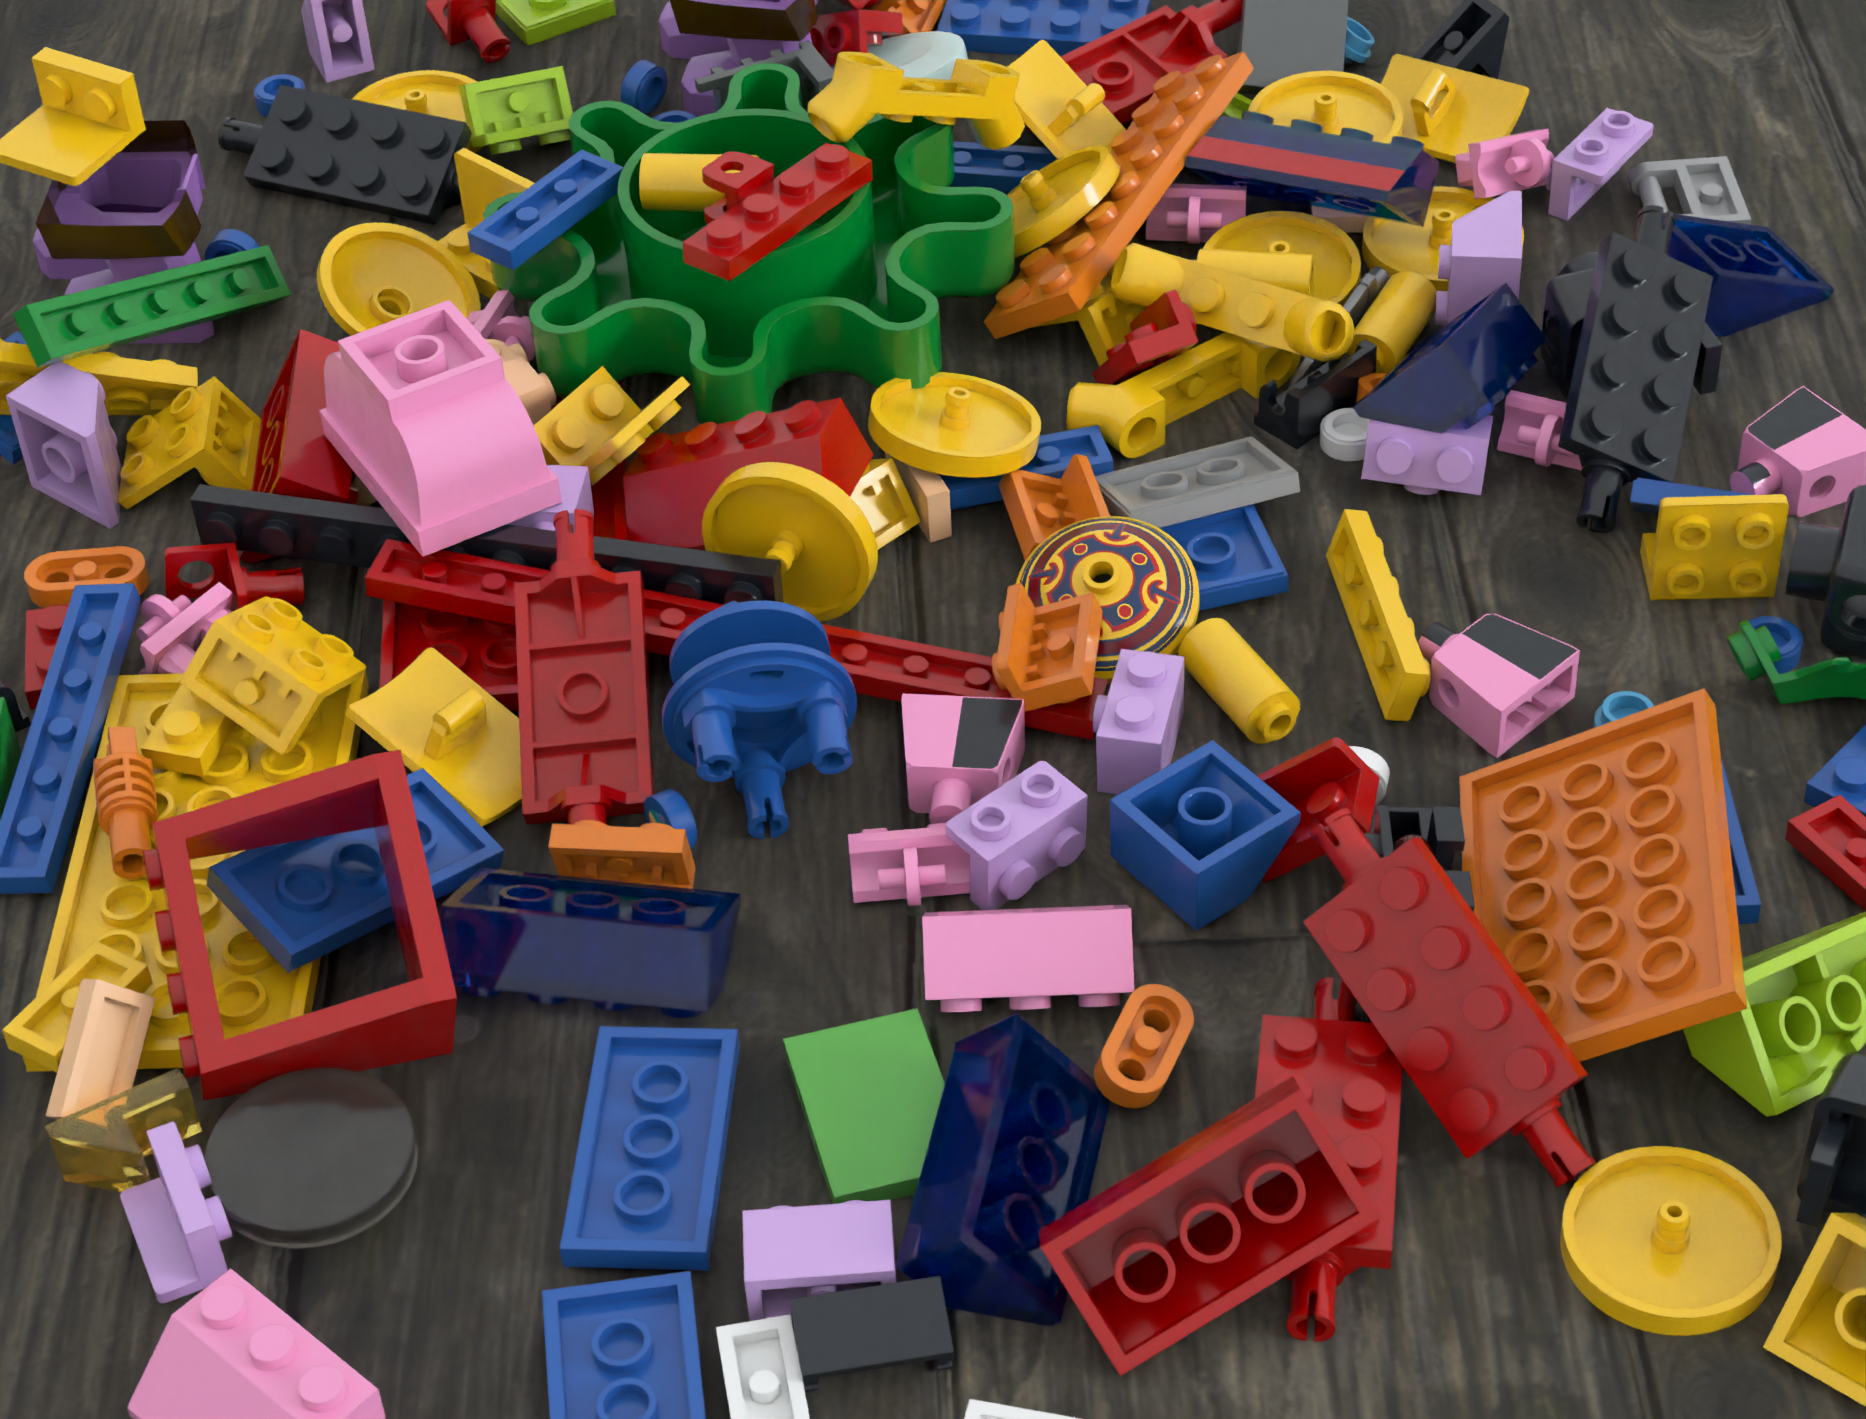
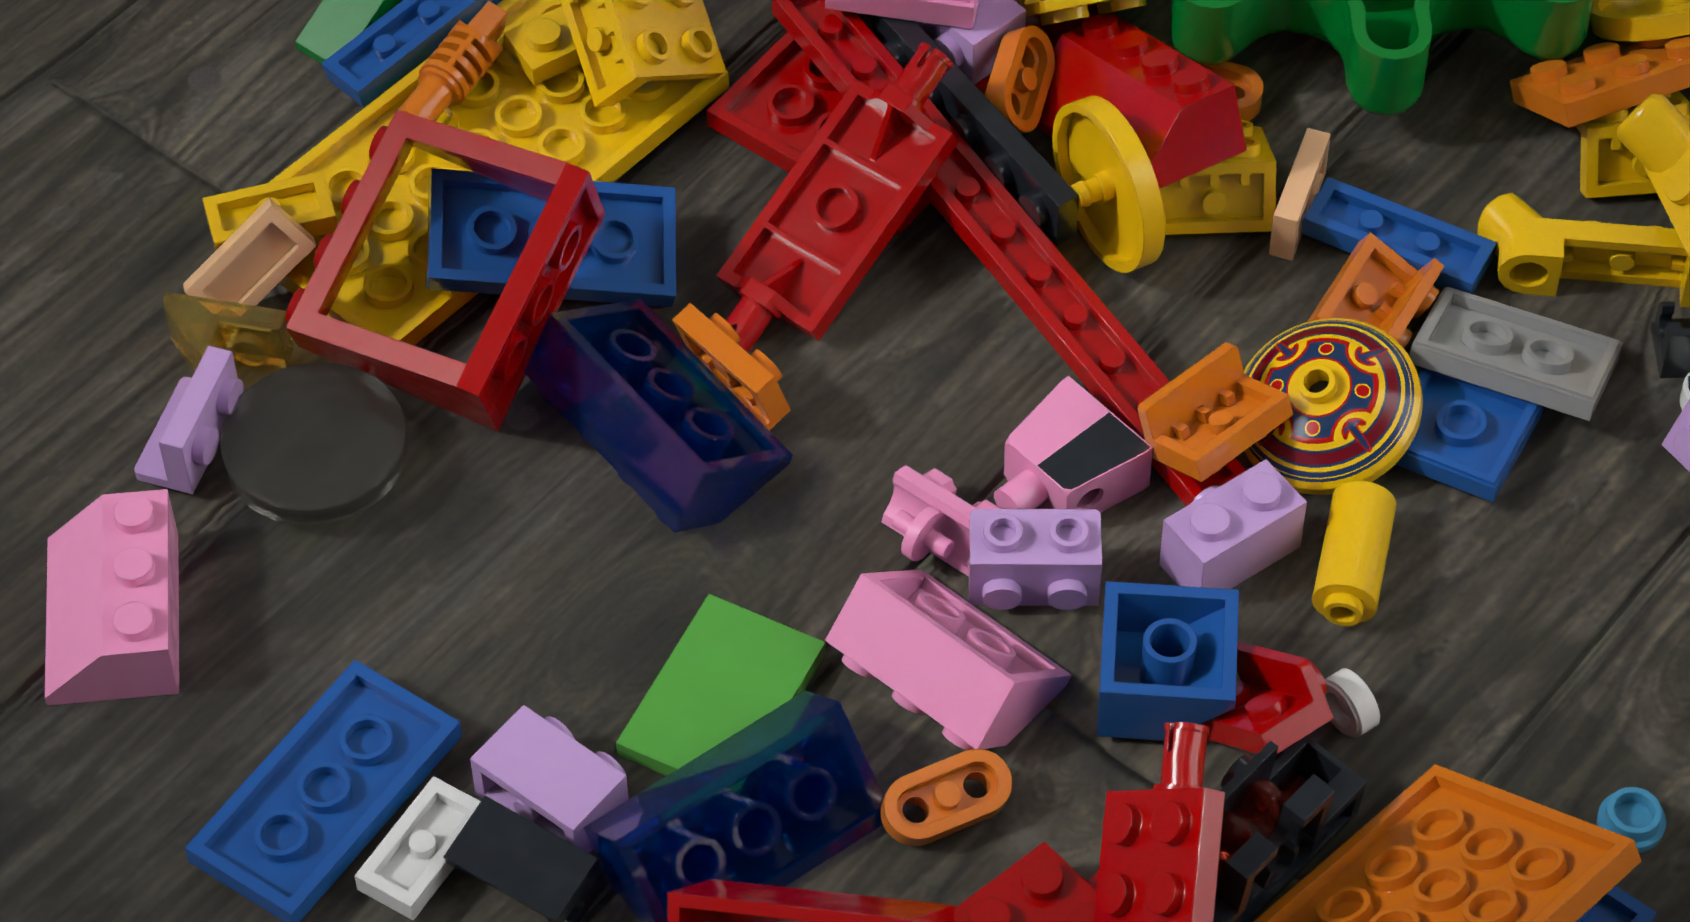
camera: 40 degrees right, 10 degrees up
yellow shield [345,647,522,827] -> none
blue plate [560,1026,740,1271] -> none
blue tile [644,789,697,850] -> none
blue piece [662,601,857,839] -> none
yellow piece [868,372,1041,478] -> none
red bracket [1092,289,1199,385] -> none
yellow plate [1326,509,1431,722] -> none
bright pink torso [1418,614,1580,758] -> none
none -> orange plate [985,25,1055,134]

